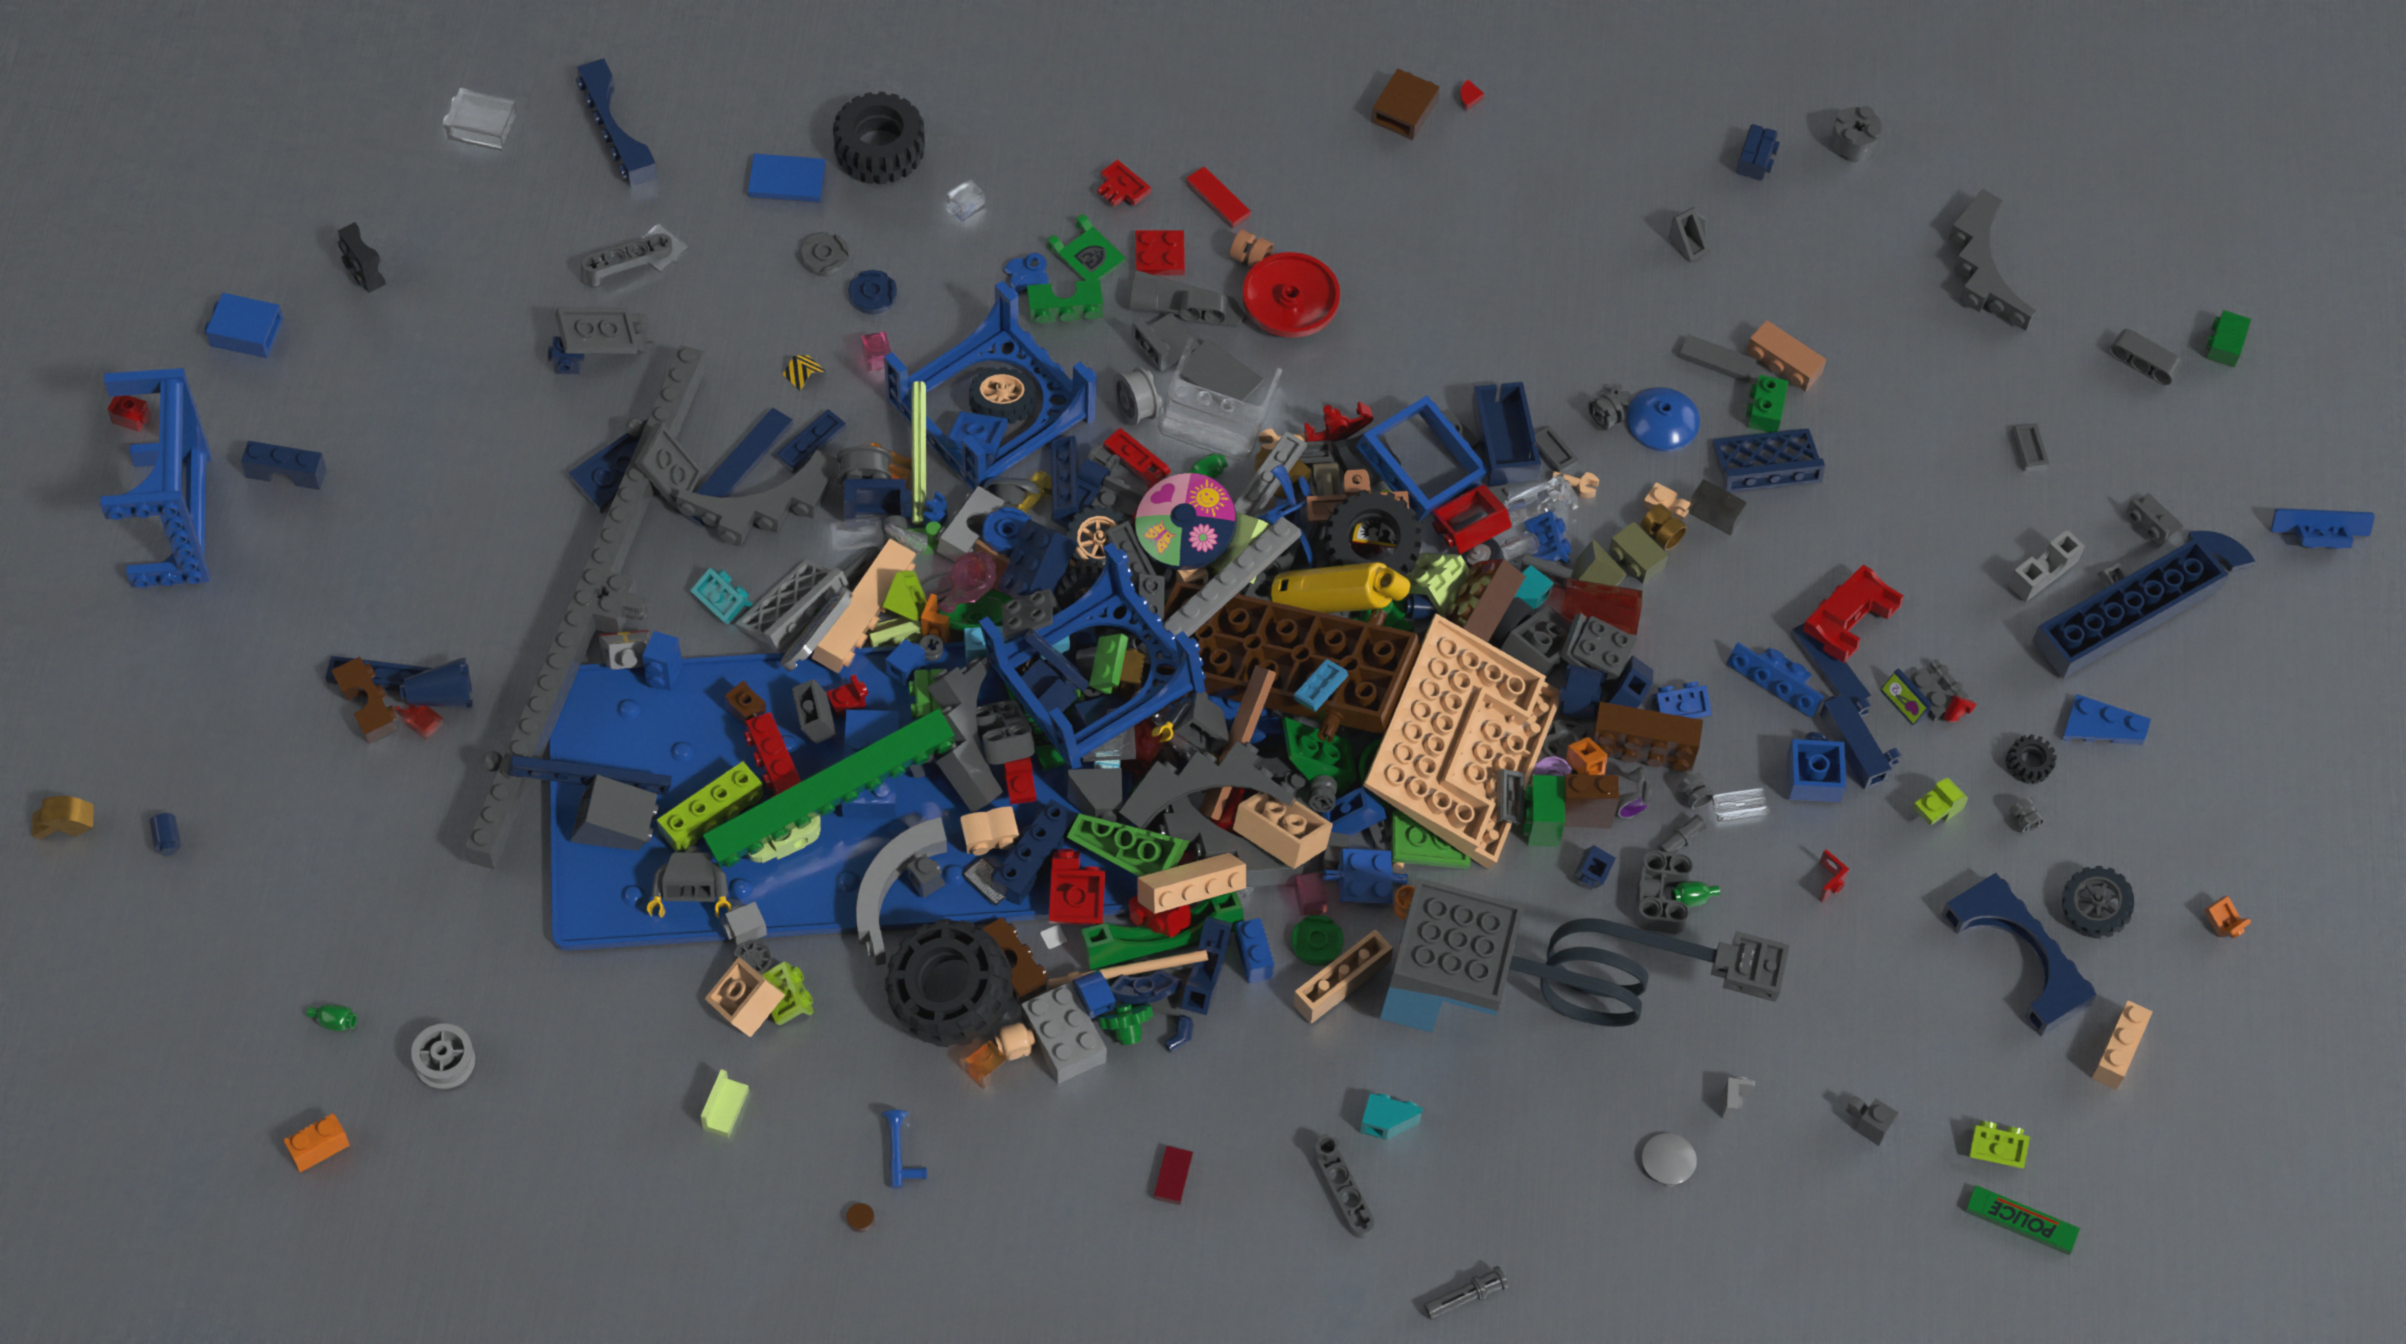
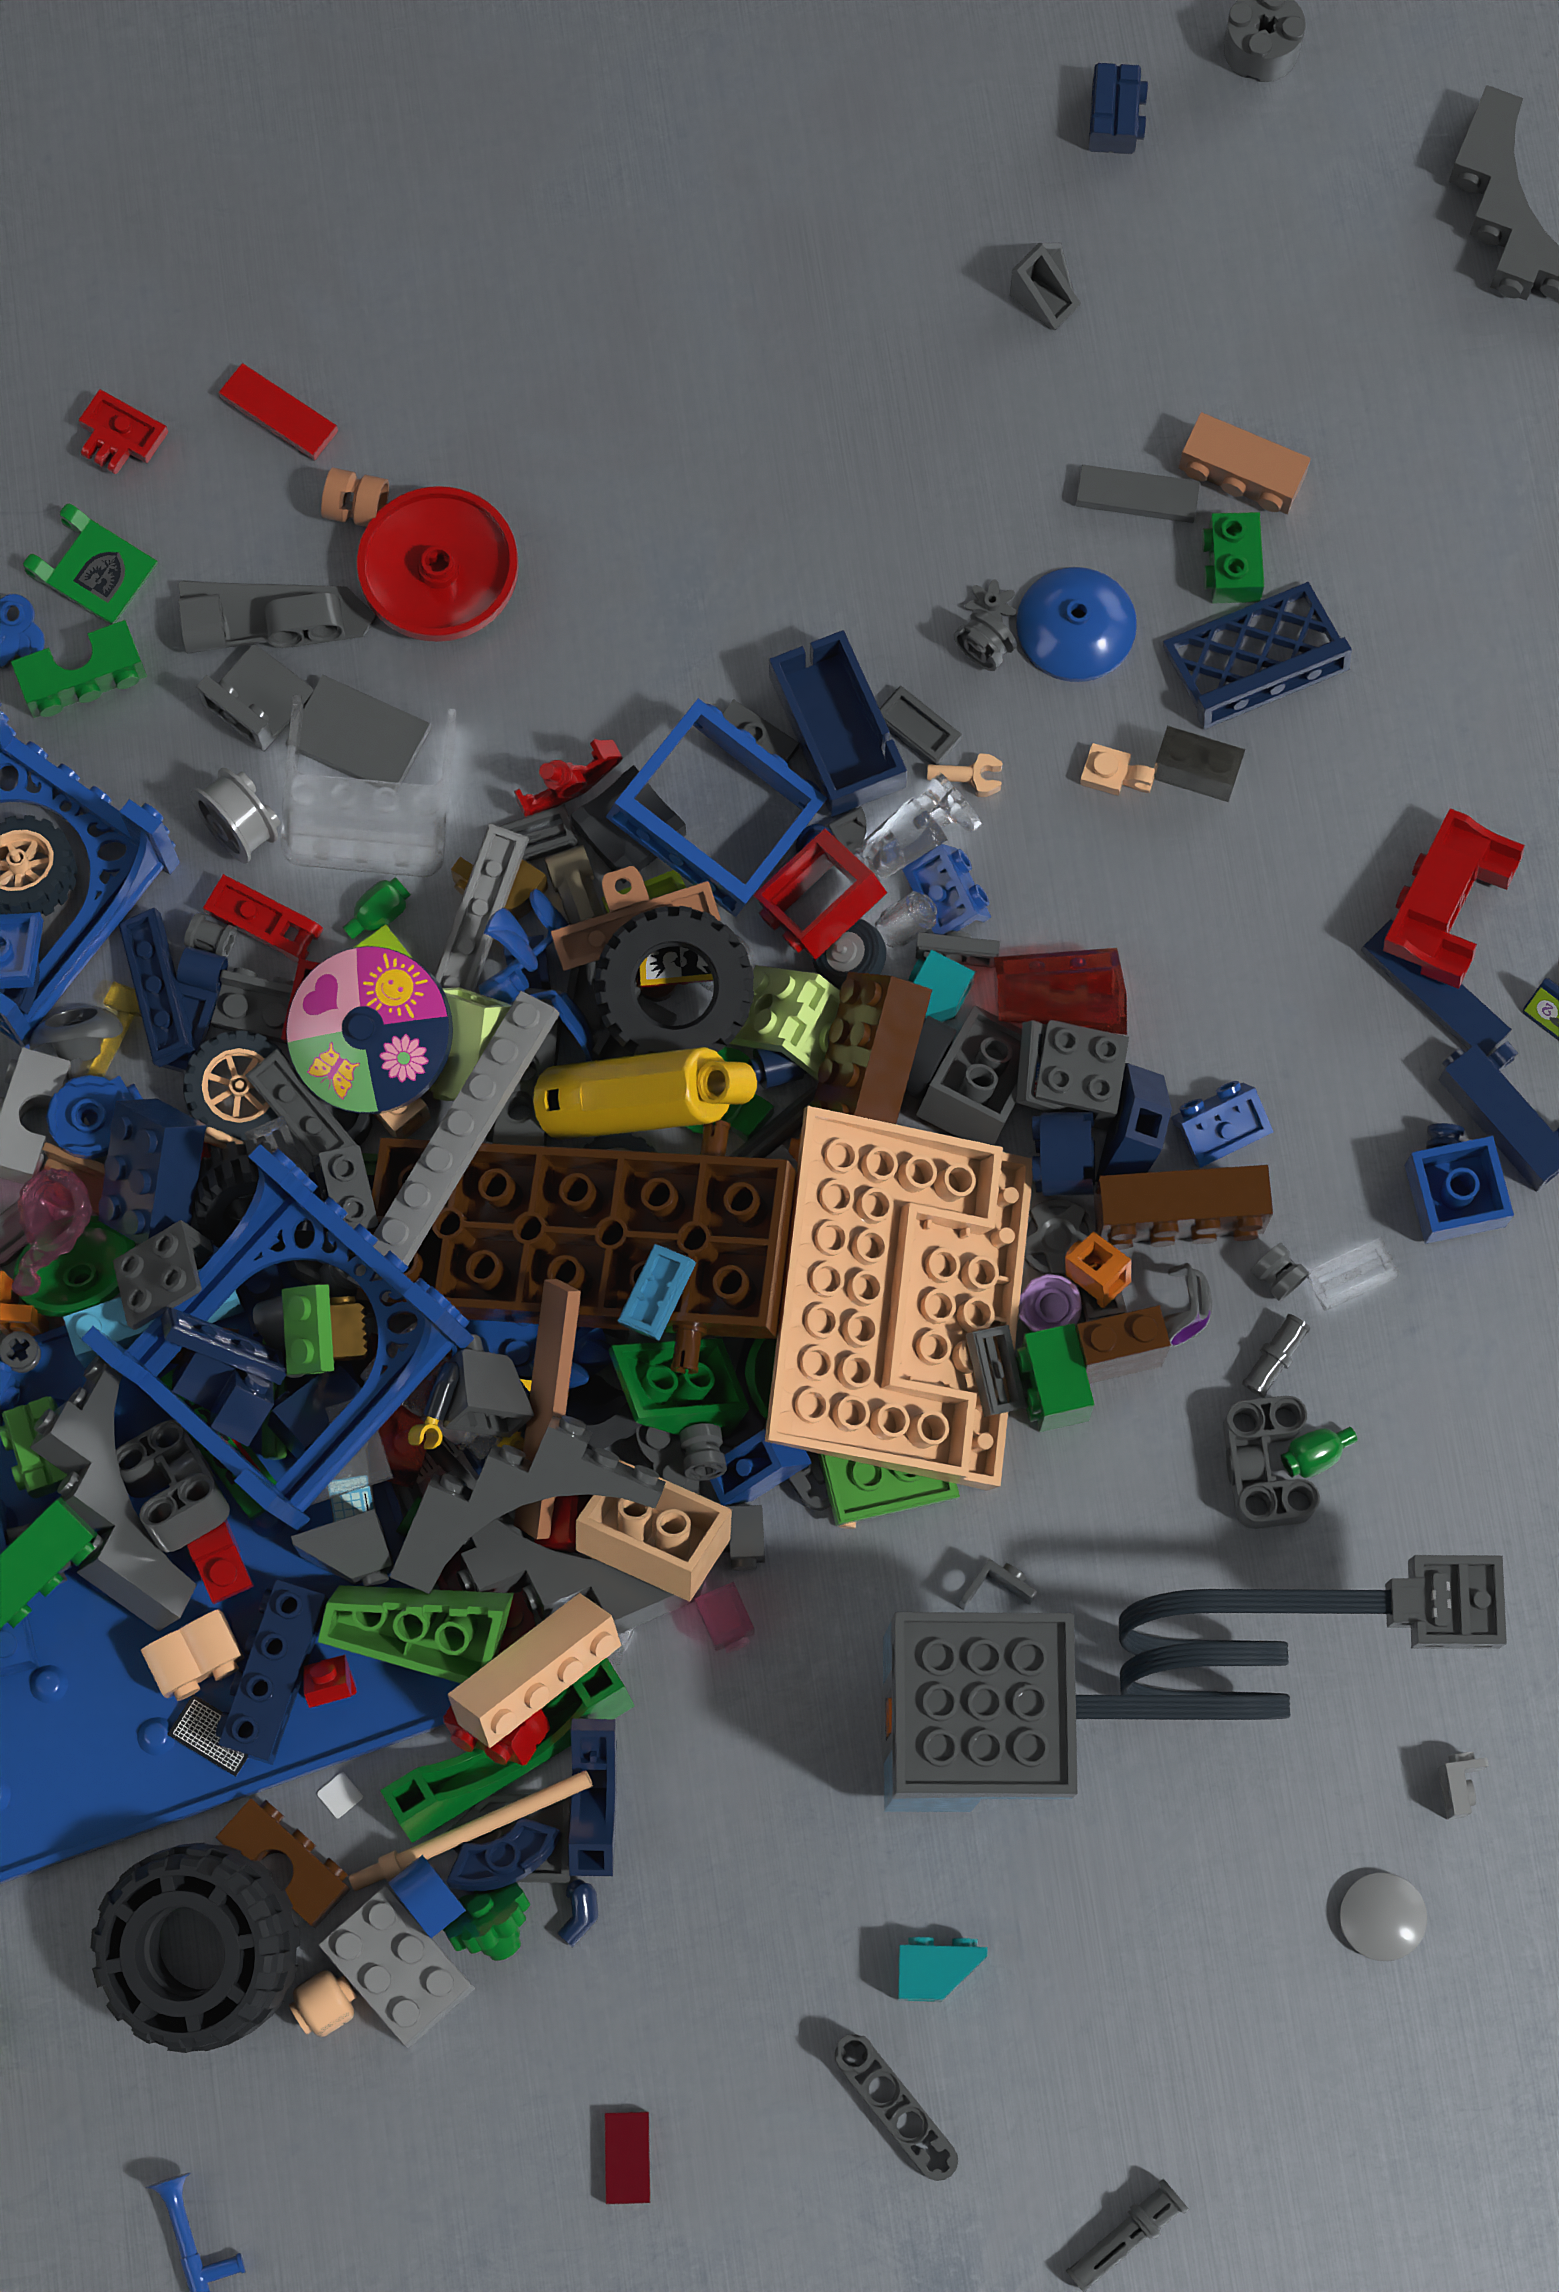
camera: 10 degrees left, 15 degrees up
light grey arch [856,817,947,966] -> none
dark grey brick [908,854,945,898] -> none
clear orange panel [965,1040,1007,1089] -> none
red plate [1049,866,1105,925] -> none
red plate [1135,230,1185,275] -> none
blue brick [1235,918,1275,984] -> none
light nougat bar [1258,429,1306,454] -> none
green tile [1290,915,1344,967] -> none
light nougat brick [1293,929,1393,1024] -> none
blue plate [1322,848,1408,905] -> none
reddish brown brick [1371,68,1440,140] -> none
orange wheel [1393,885,1415,921] -> none
red tile [1460,79,1484,111] -> none
olive slope [1566,540,1627,595] -> none
dark blue brick [1573,845,1616,889] -> none
olive brick [1609,522,1668,584] -> none
pearl gold wheel [1640,503,1688,551] -> none
blue bracket [1727,642,1825,717] -> none
red bracket [1819,849,1850,903] -> none

